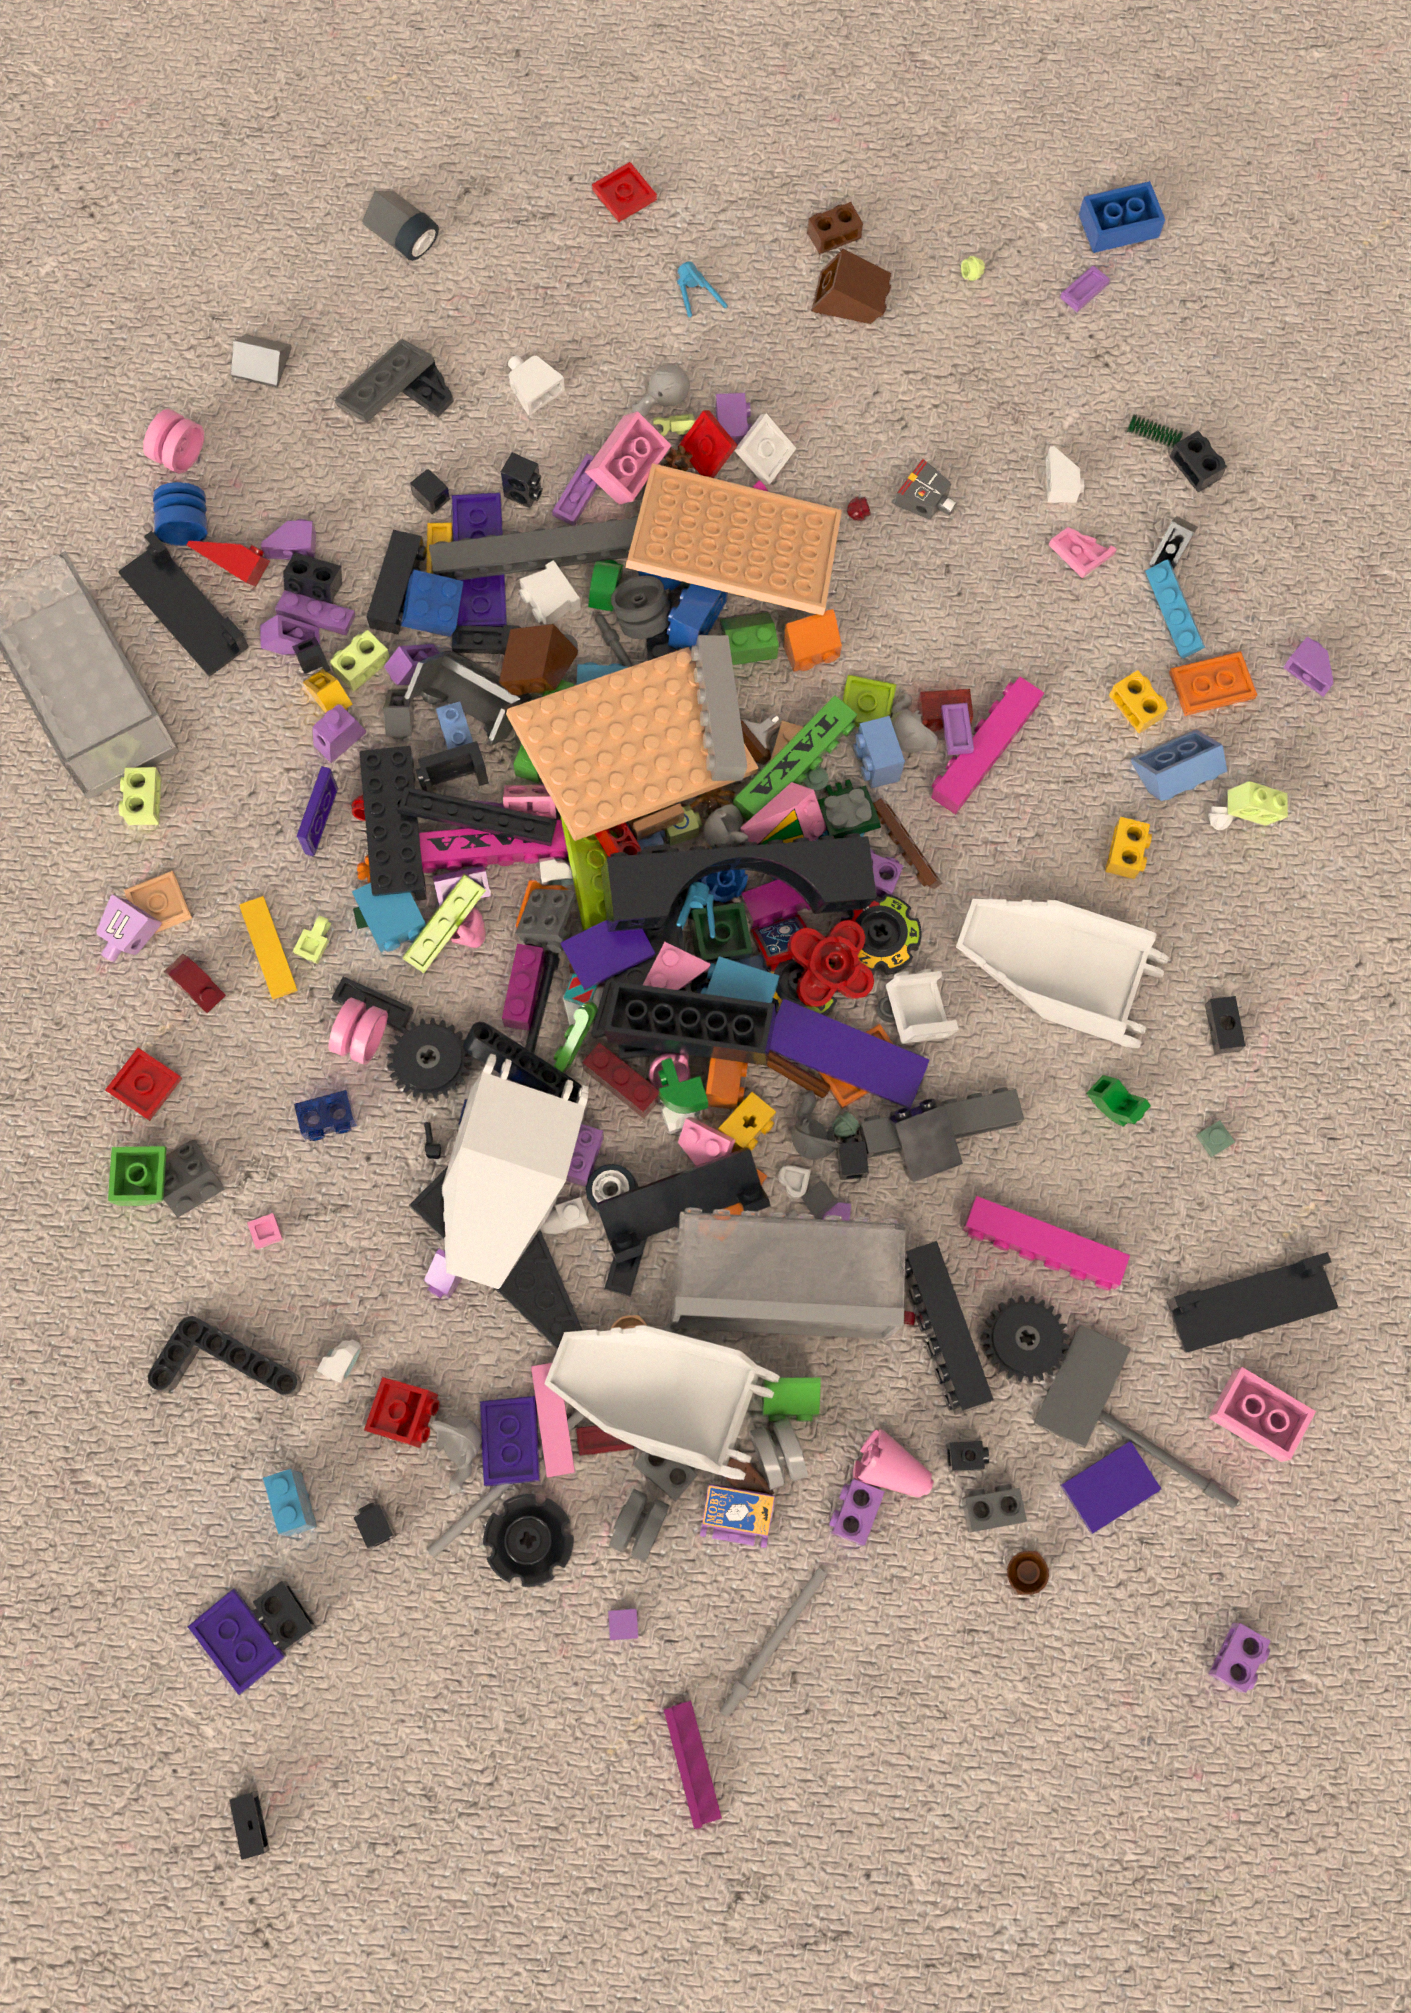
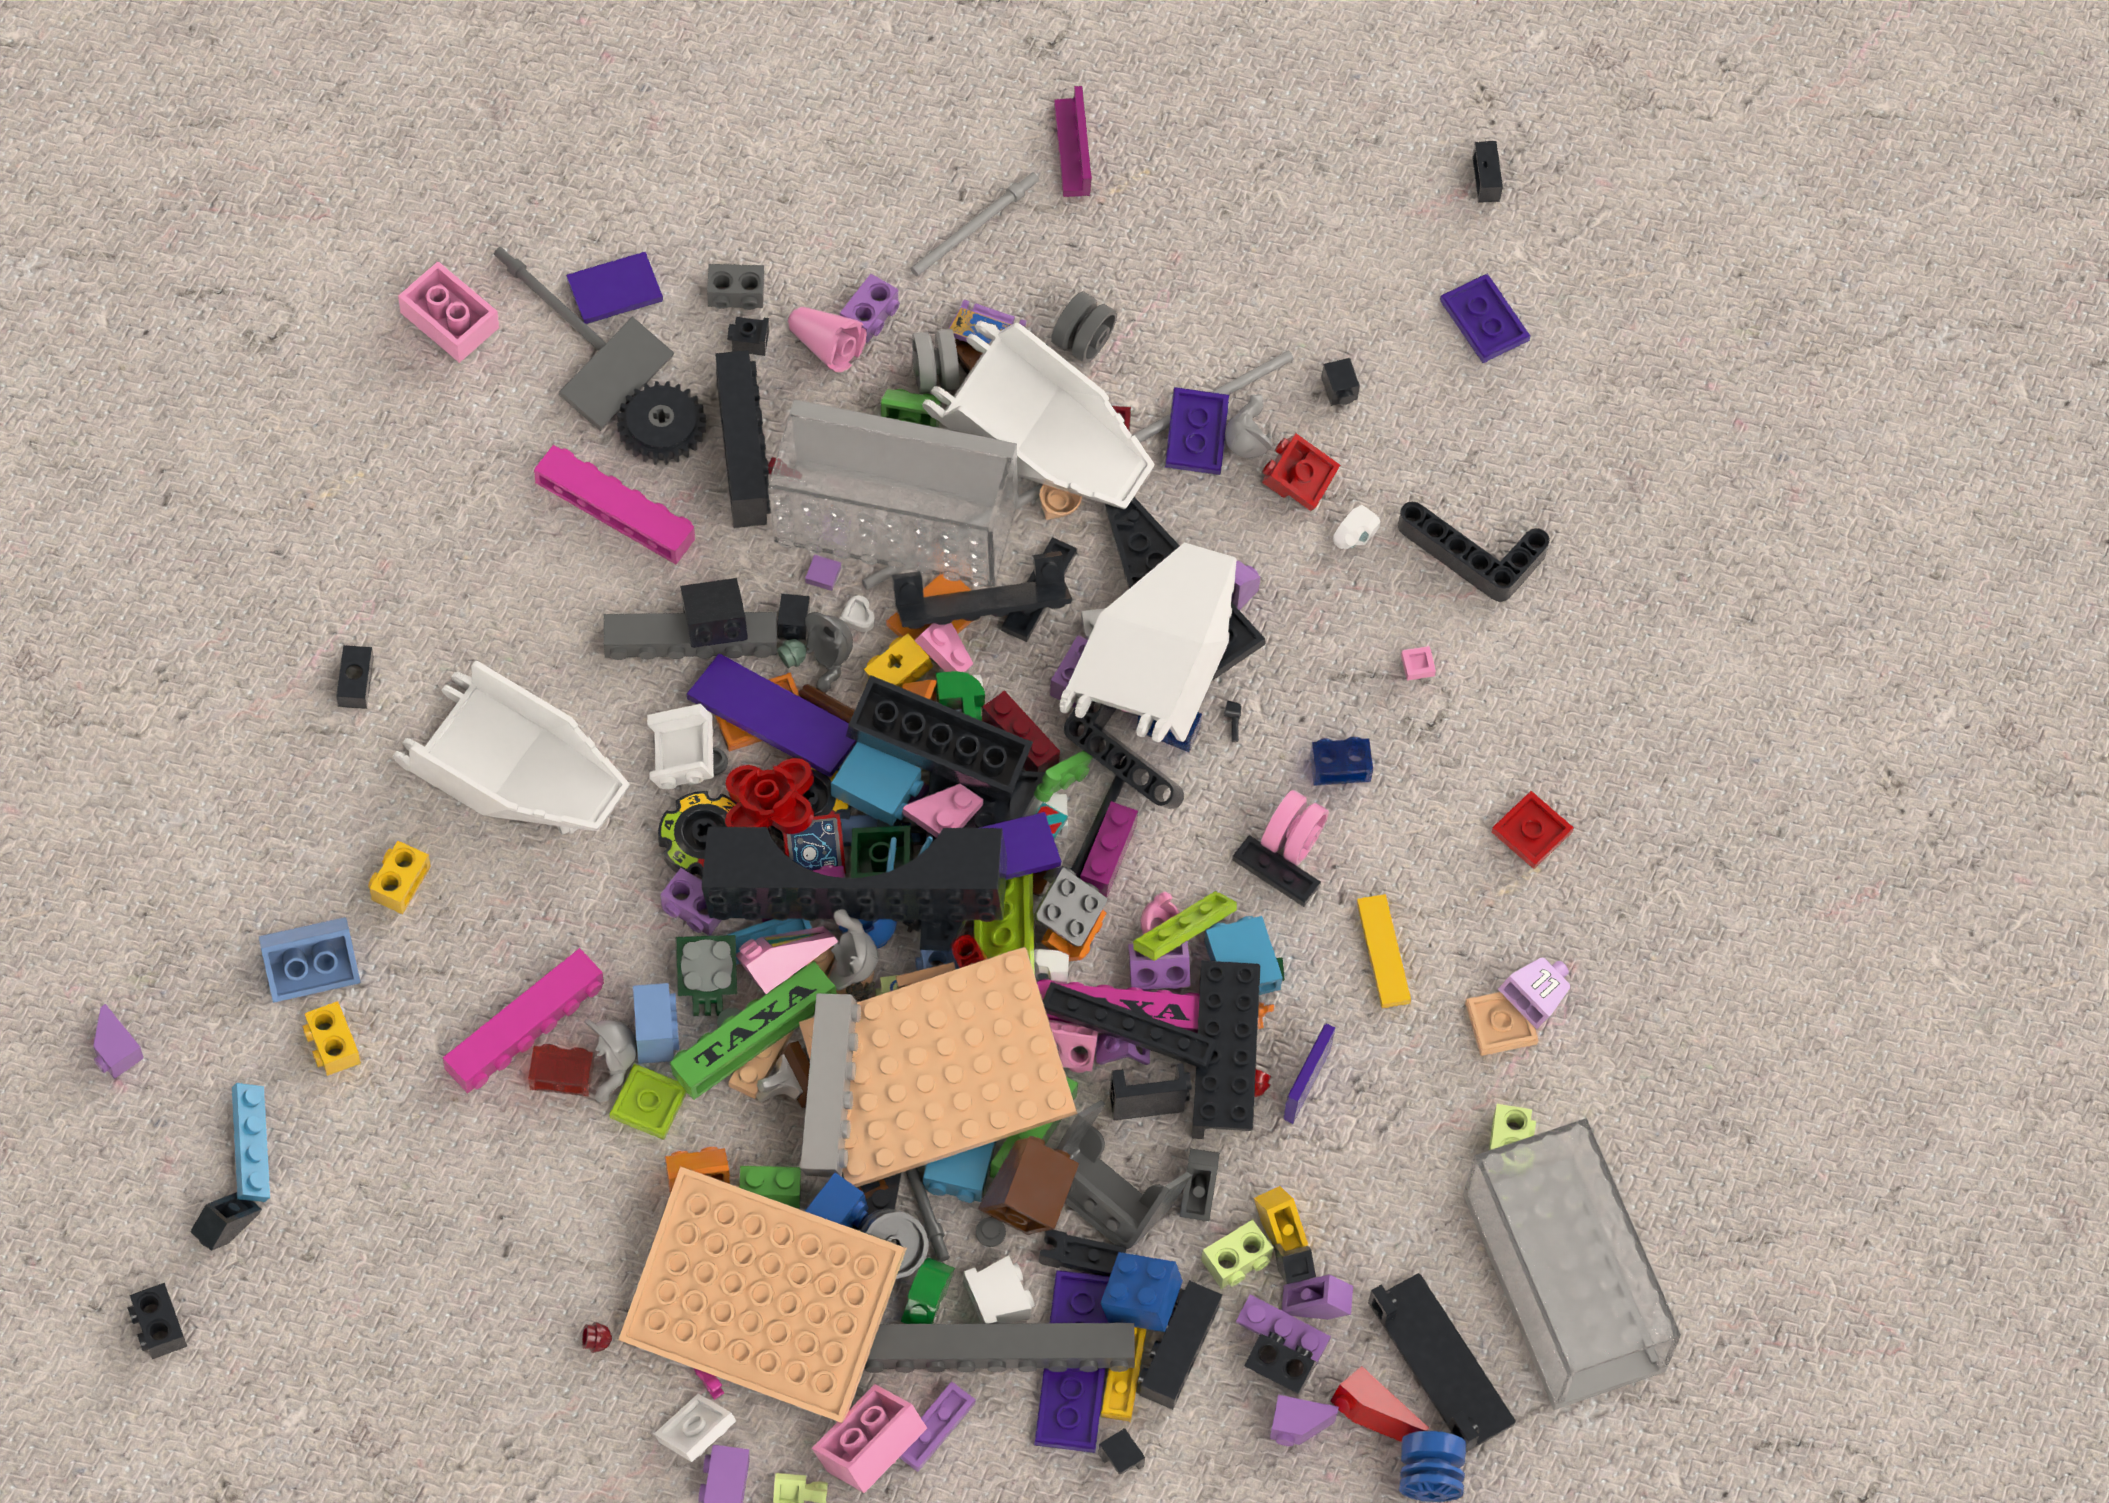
camera: 170 degrees left, 10 degrees down
bright green slope [108,1146,167,1206] -> none
dark grey bracket [163,1140,225,1218] -> none
dark red brick [164,953,226,1013] -> none
black brick [253,1581,317,1650] -> none
dark azure brick [263,1469,317,1536] -> none
yellowish green plate [293,915,331,964] -> none
medium lavender torso [312,704,367,763] -> none
medium lavender slope [384,644,440,686] -> none
black gear [387,1018,472,1102] -> none
medium blue brick [436,702,473,750] -> none
black piece [483,1494,574,1587] -> none
black brick [501,452,543,508] -> none
bright pink slope [531,1363,575,1478] -> none
wheel [586,1164,638,1213] -> none
medium lavender tile [608,1609,639,1640] -> none
reddish brown gear [663,445,693,471] -> none
red plate [678,410,738,478] -> none
dark grey tile [801,1180,838,1219] -> none
reddish brown plate [873,798,943,889] -> none
dark grey torso [894,459,957,519] -> none
medium lavender tile [941,703,974,755] -> none
reddish brown hat [1007,1551,1049,1595] -> none
white slope [1045,446,1084,503] -> none
bright pink wing [1049,527,1117,578] -> none
green brick [1086,1075,1151,1127] -> none
dark green piece [1127,414,1183,448] -> none
black bracket [1167,1252,1338,1353] -> none
orange tile [1169,651,1257,716] -> none
sand green plate [1196,1120,1235,1158] -> none
white plate [1208,806,1234,830] -> none
medium lavender brick [1208,1623,1271,1693] -> none
yellowish green brick [1228,781,1288,826] -> none

